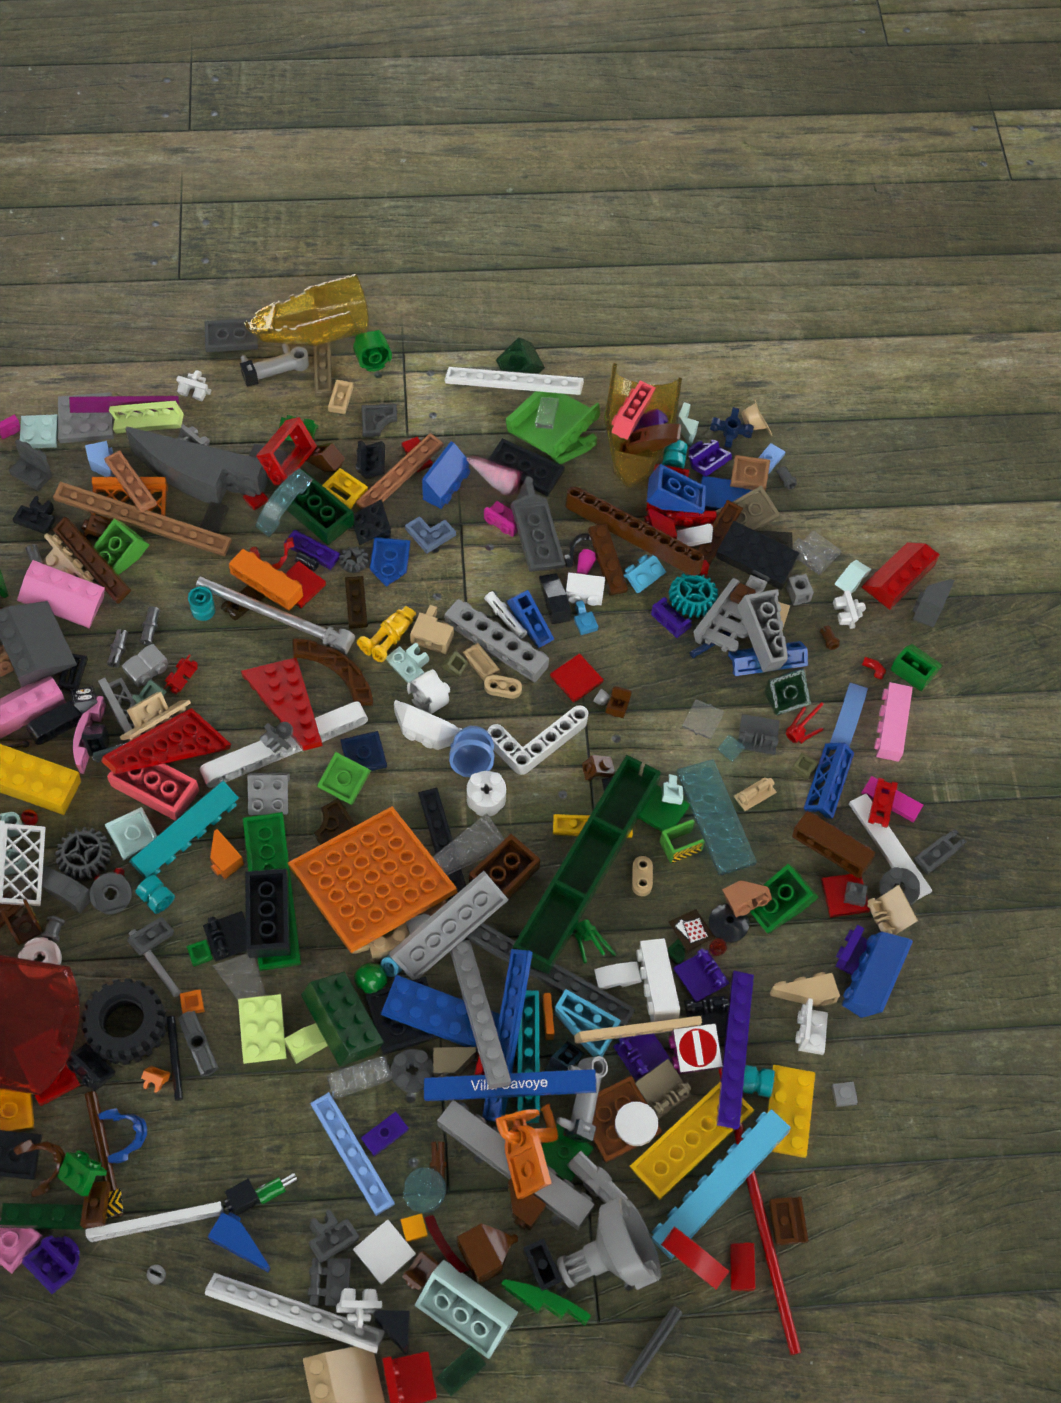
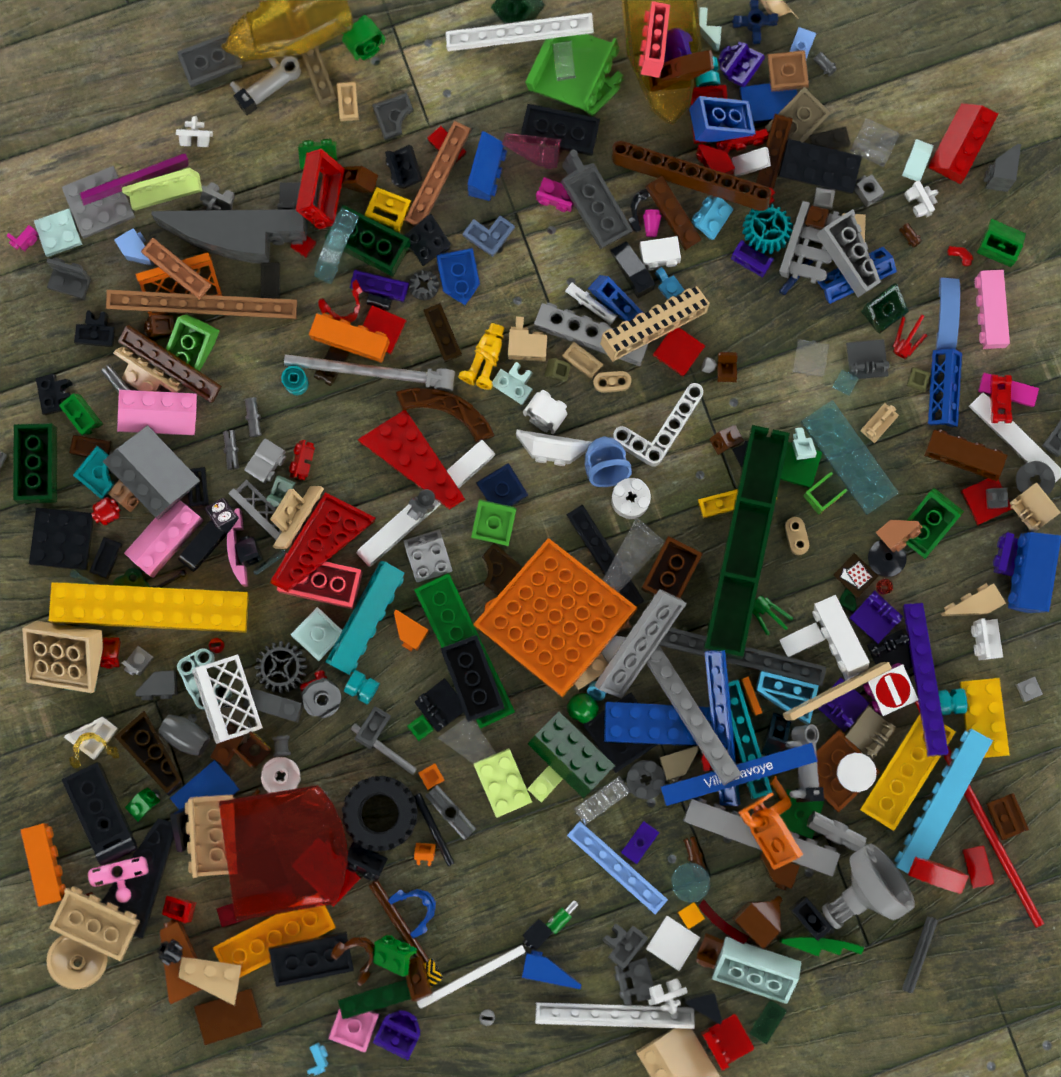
camera: 10 degrees left, 20 degrees up
none -> tan brick [600,286,710,362]

